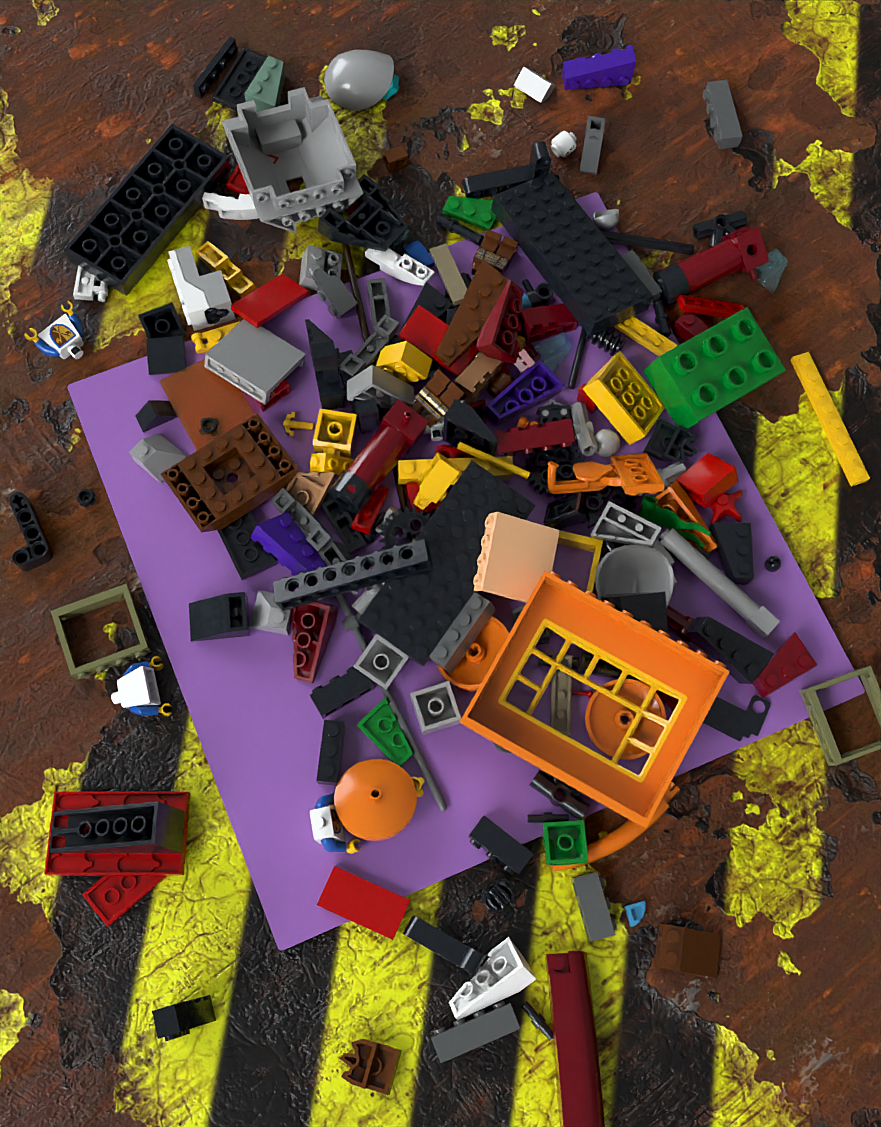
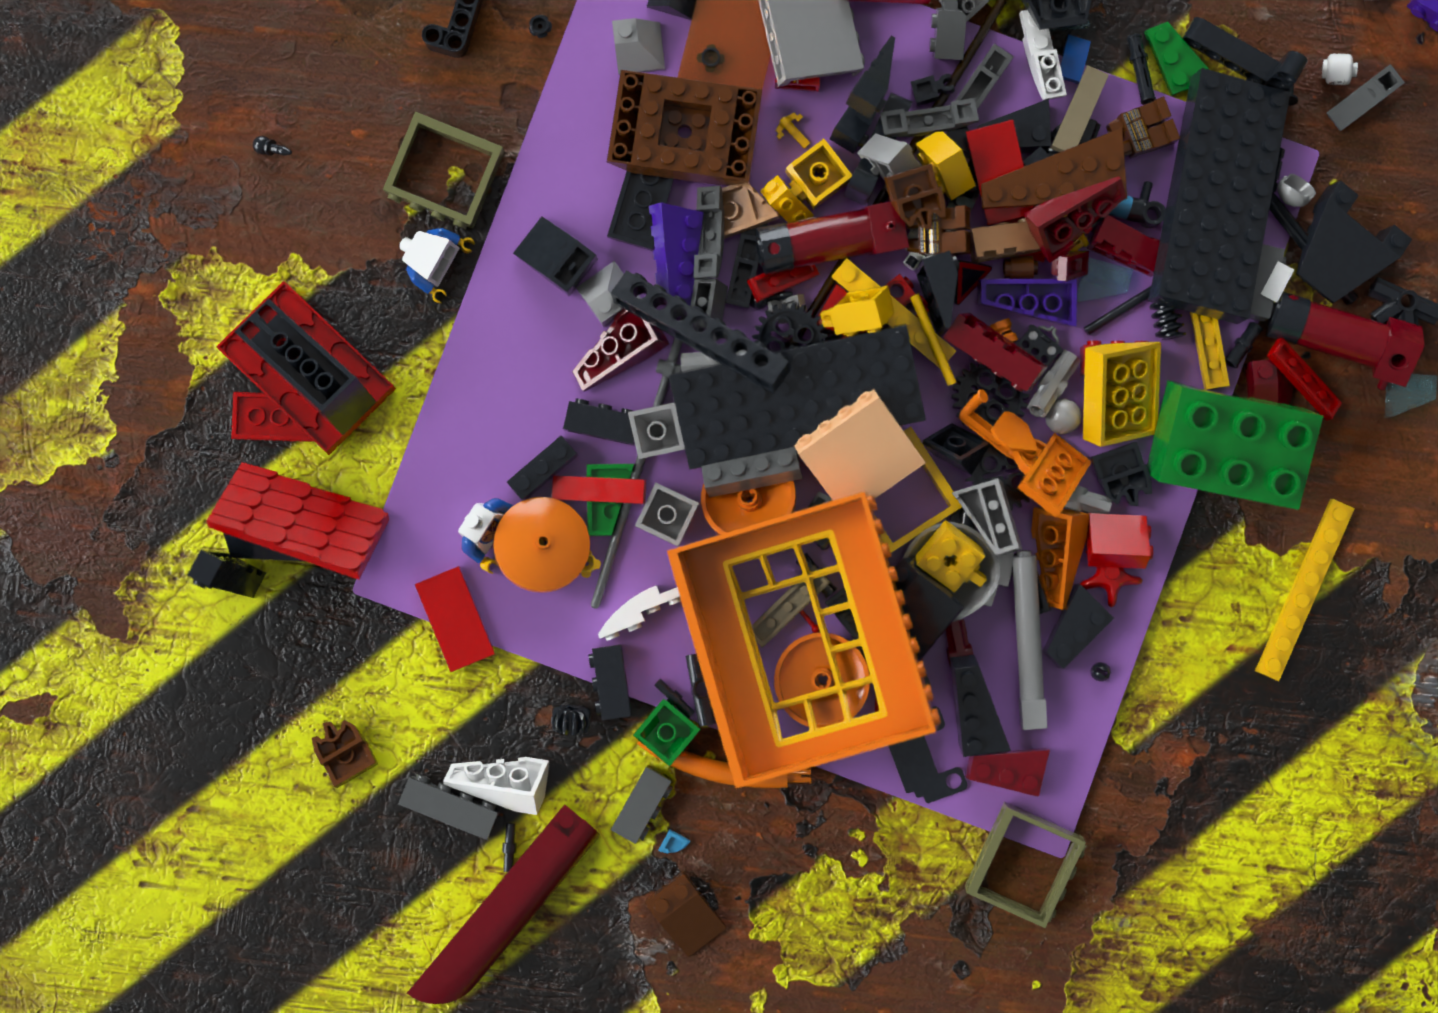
camera: 45 degrees right, 15 degrees up
black beam [403,915,485,976] -> none
green flag [638,495,711,548] -> none
none -> red piece [206,462,389,580]
none -> red tile [552,476,646,504]
none -> white slope [598,585,681,641]
none -> reddish brown plate [884,164,945,229]
none -> black plate [911,74,955,106]
none -> yellow hinge [915,520,987,593]
none -> white sticker [1261,261,1294,302]
none -> black wedge [1296,181,1412,303]

